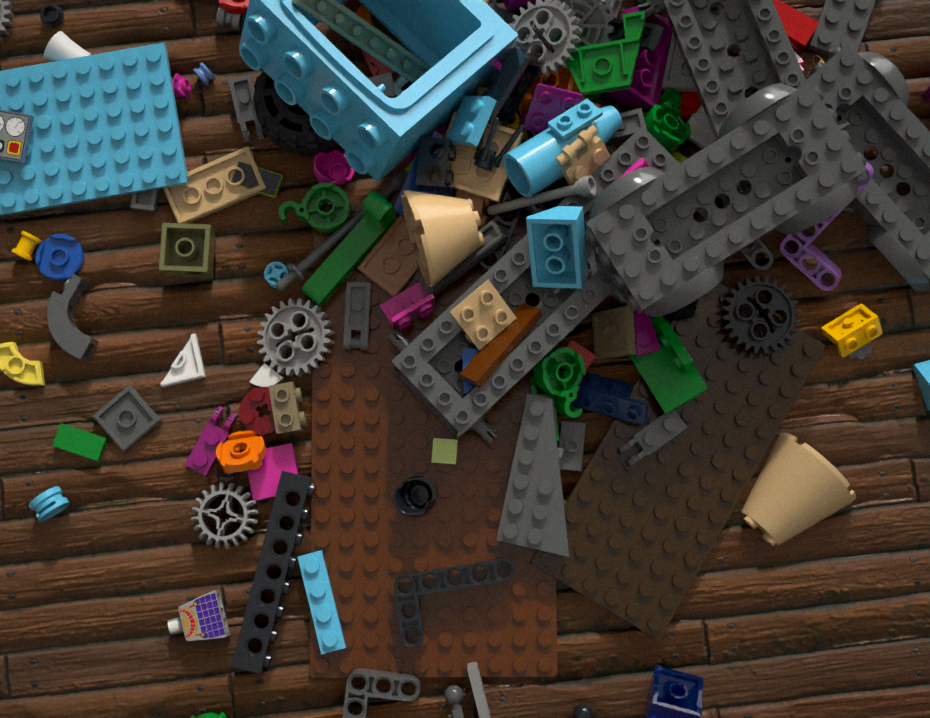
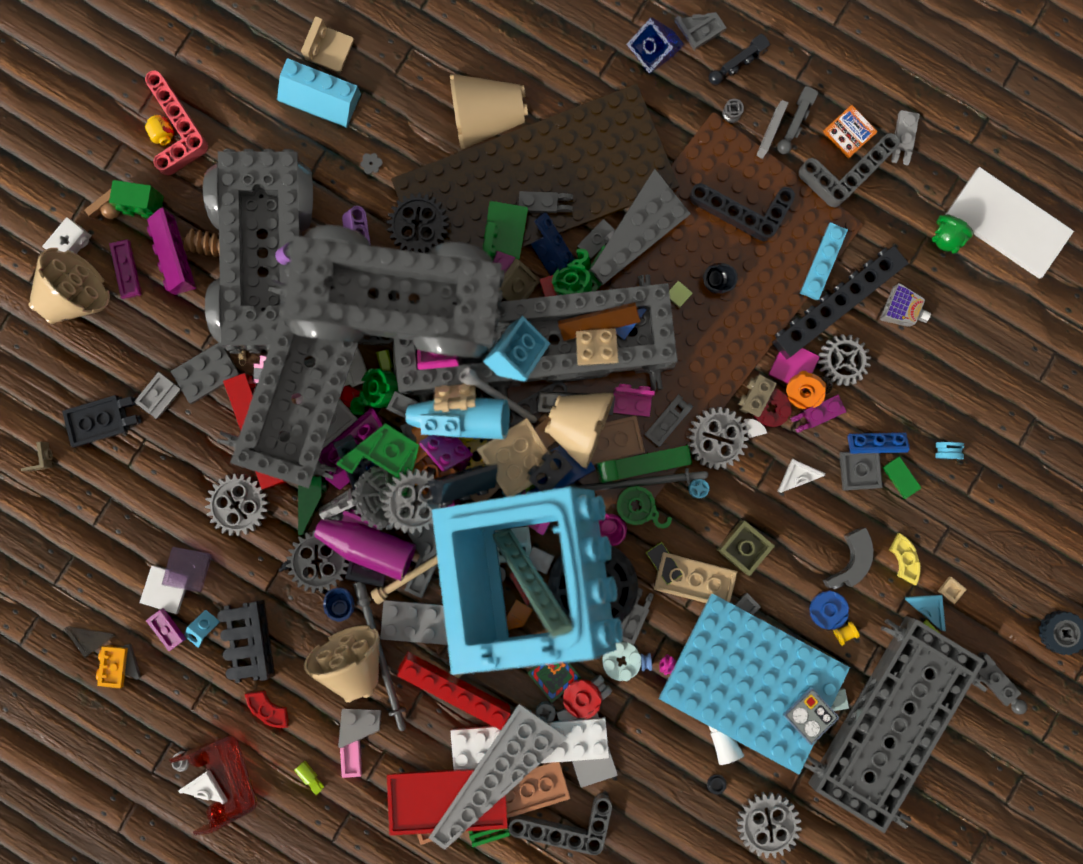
camera: 140 degrees left, 5 degrees up
medium azure plate [446,96,497,146] -> none
black plant [473,117,524,172] -> none
yellow bracket [821,303,883,358] -> none
none -> light aqua plate [602,641,641,681]
none -> flat silver wheel [722,99,744,123]
none -> blue tile [847,433,910,454]

